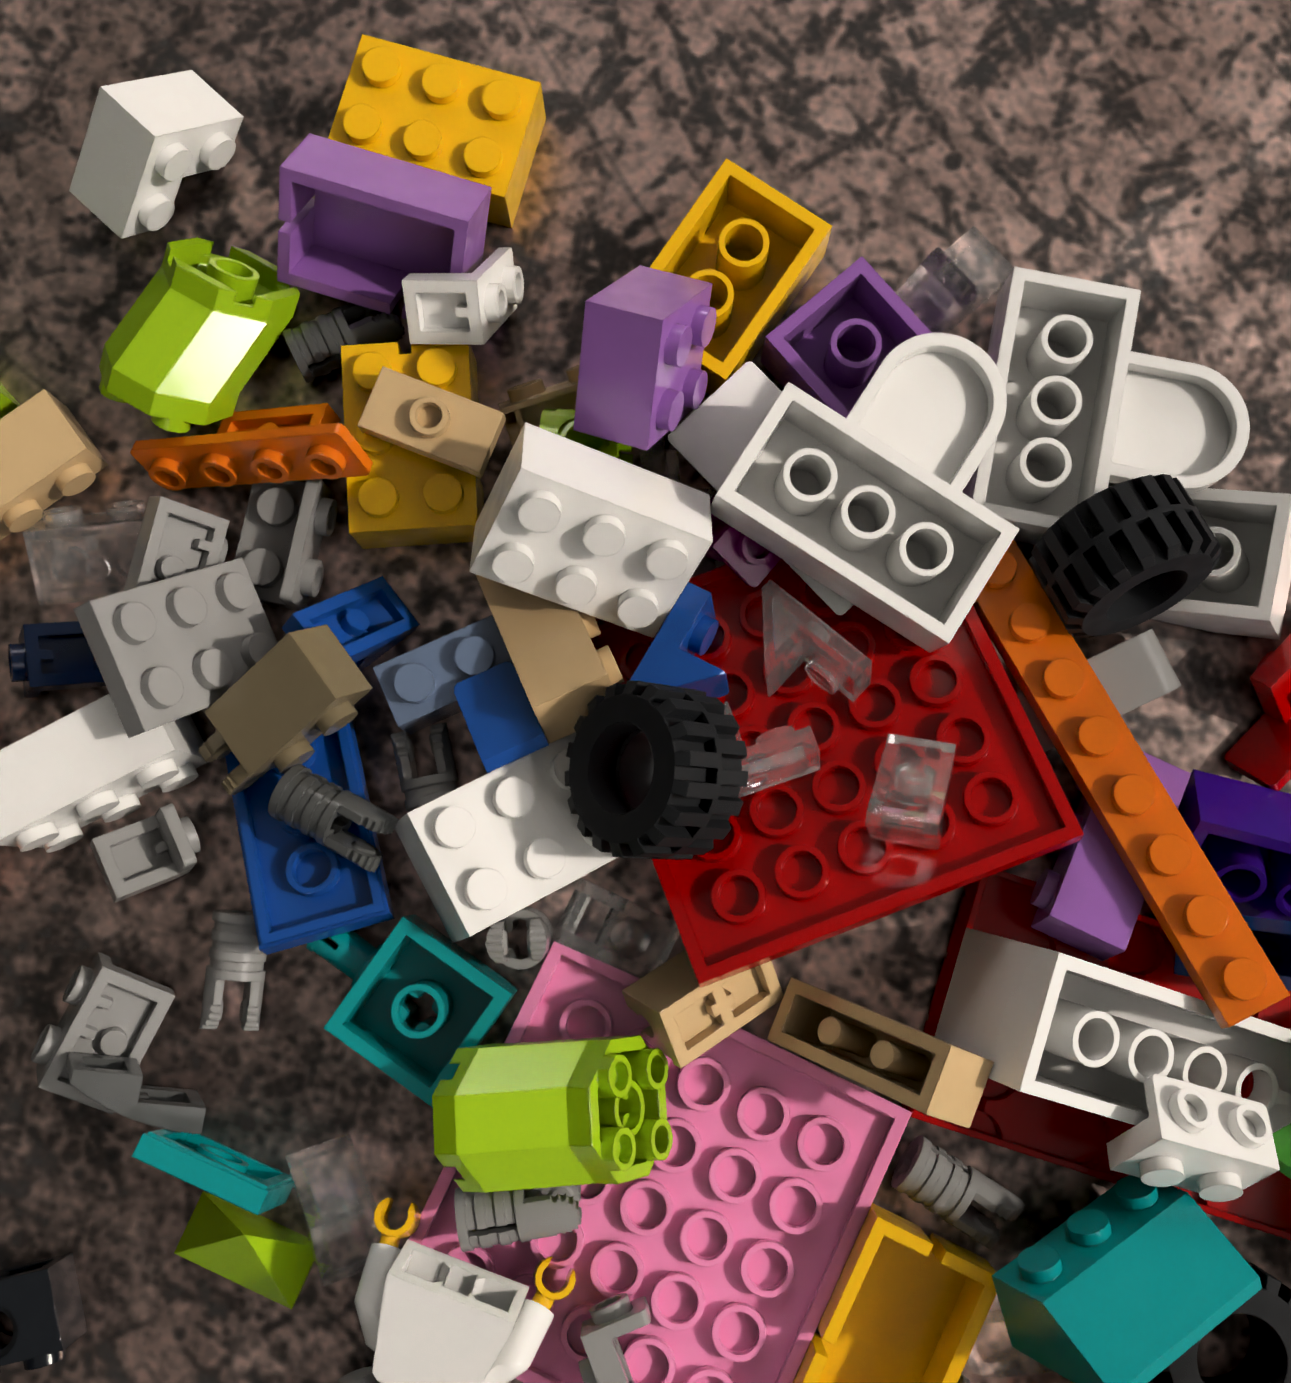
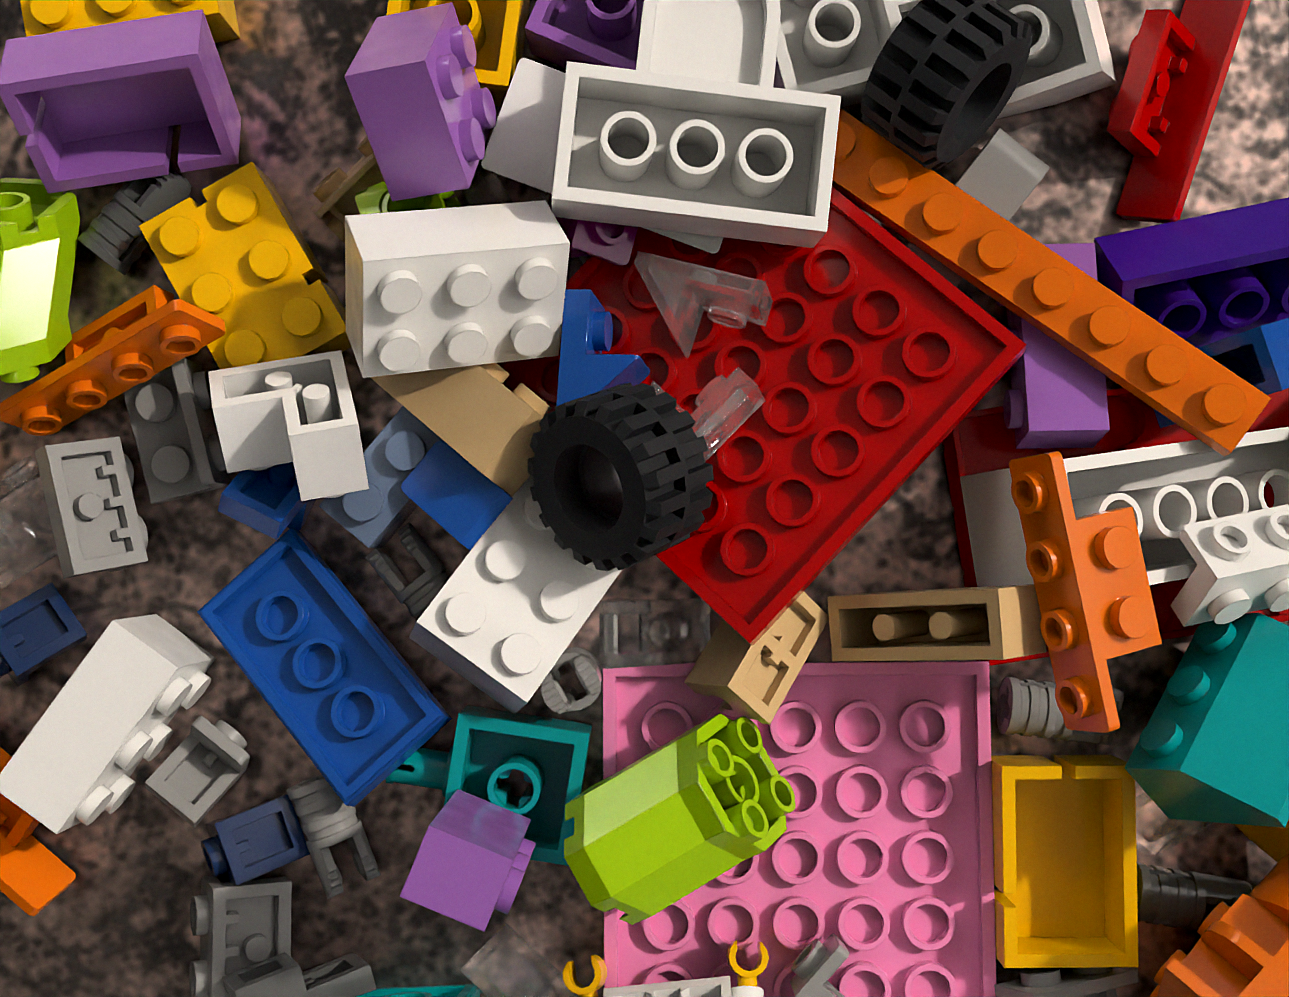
camera: 25 degrees left, 5 degrees up
light grey plate [73,557,277,738] -> none
dark tan hinge [198,624,373,795] -> none
dark grey hinge [268,764,399,873] -> none
tan plate [357,366,506,478] -> none
white bracket [401,247,524,345] -> none
light grey hinge [454,1185,582,1252] -> none
clear slope [865,733,956,849] -> none
none -> dark blue bracket [201,794,310,886]
none -> white brick [208,350,369,501]
none -> medium lavender brick [400,789,536,932]
none -> orange bracket [1009,451,1162,733]

